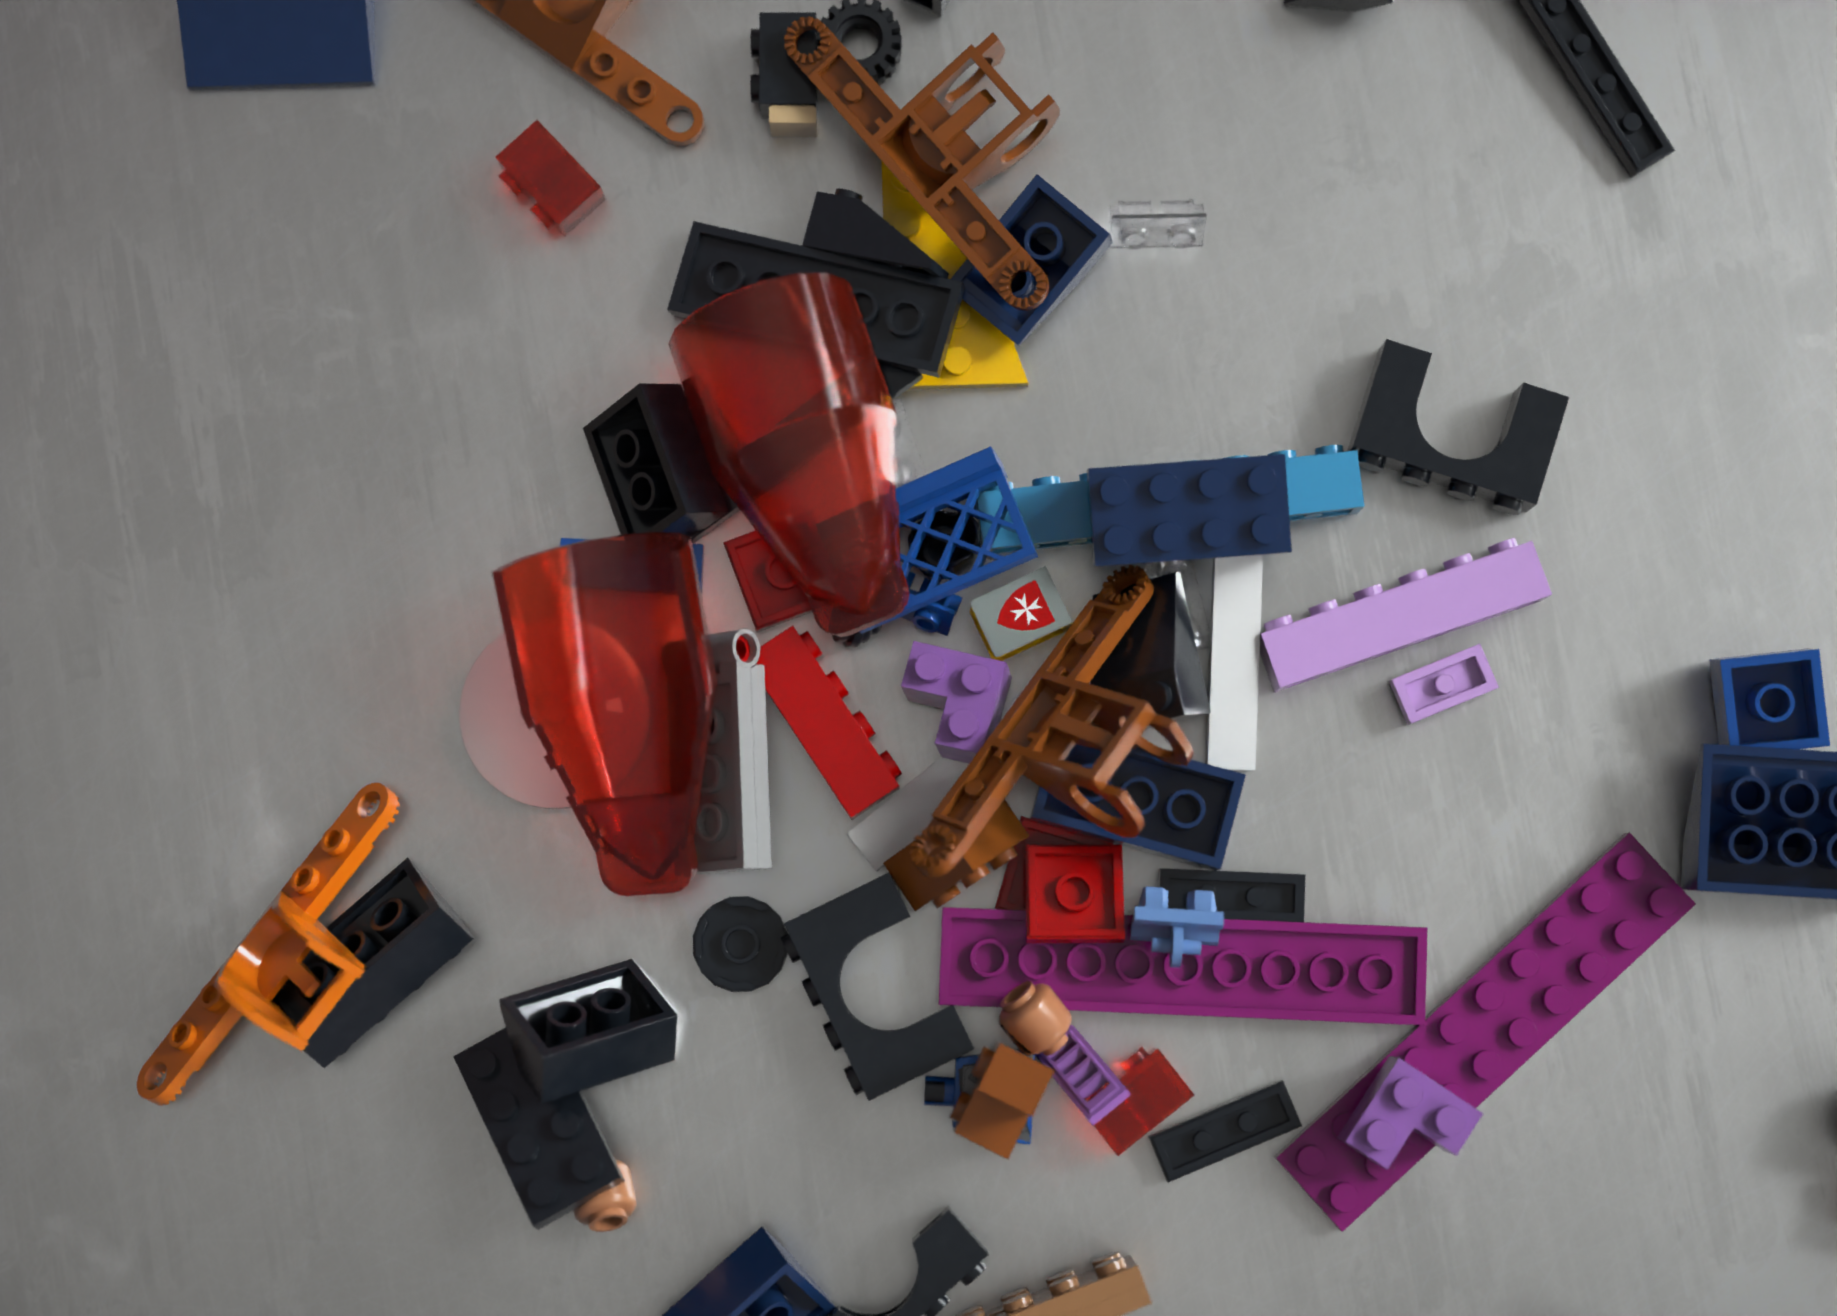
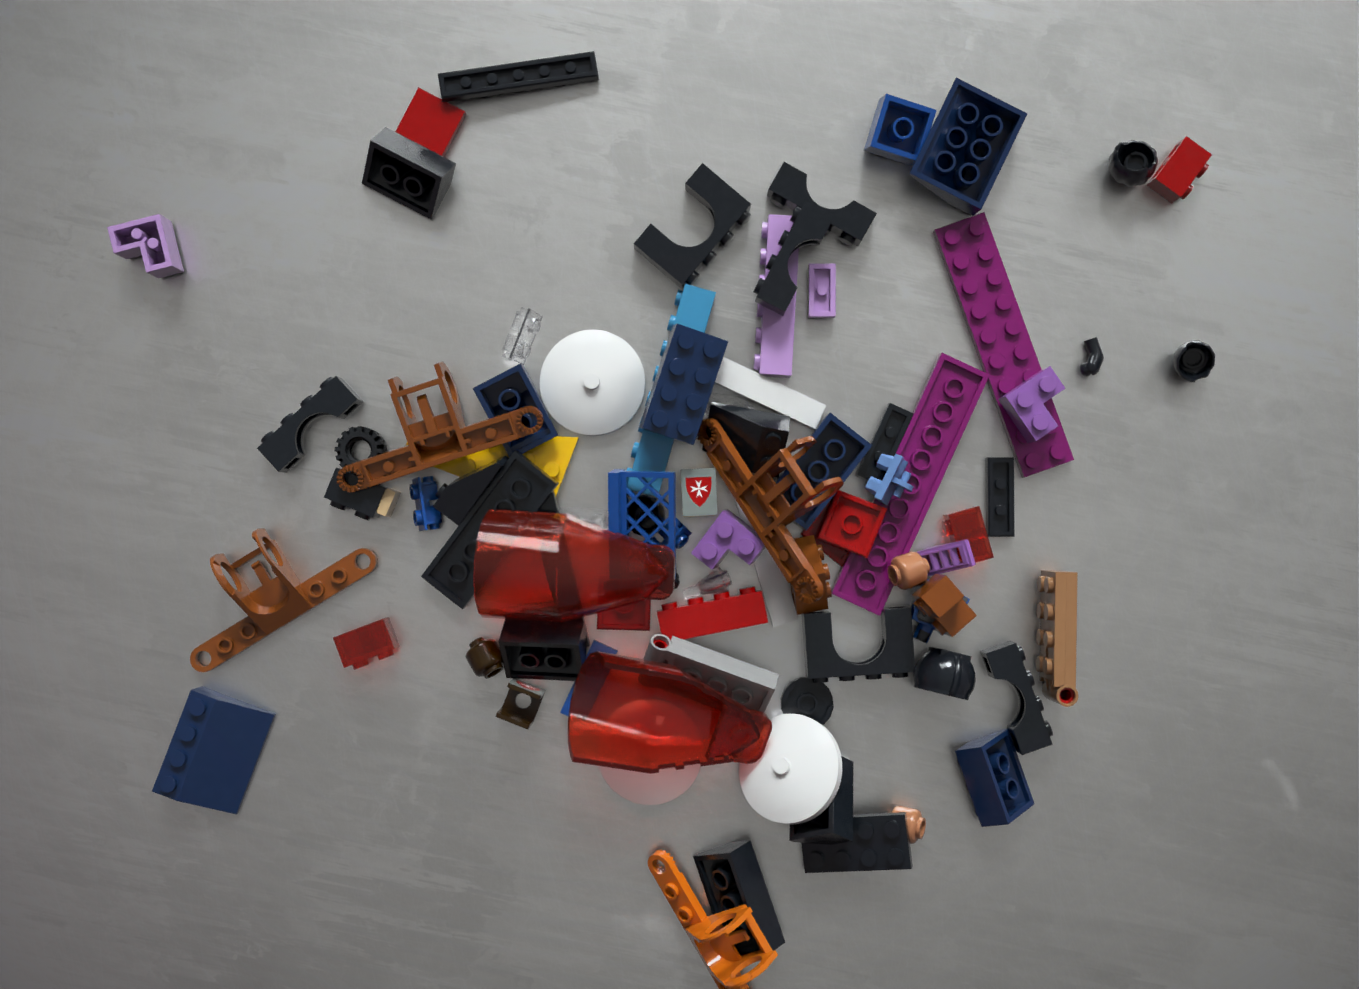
camera: 70 degrees left, 5 degrees up
none -> blue hinge [409,476,442,531]
none -> dark brown head [465,637,504,679]
none -> dark brown piece [495,678,546,729]
none -> white dish [540,330,645,436]
none -> clear cone [683,567,732,599]
none -> white dish [739,714,842,825]
none -> black arch [753,201,835,316]
none -> black arch [767,162,877,246]
none -> black piece [913,647,976,700]
none -> black arm [1080,337,1104,376]

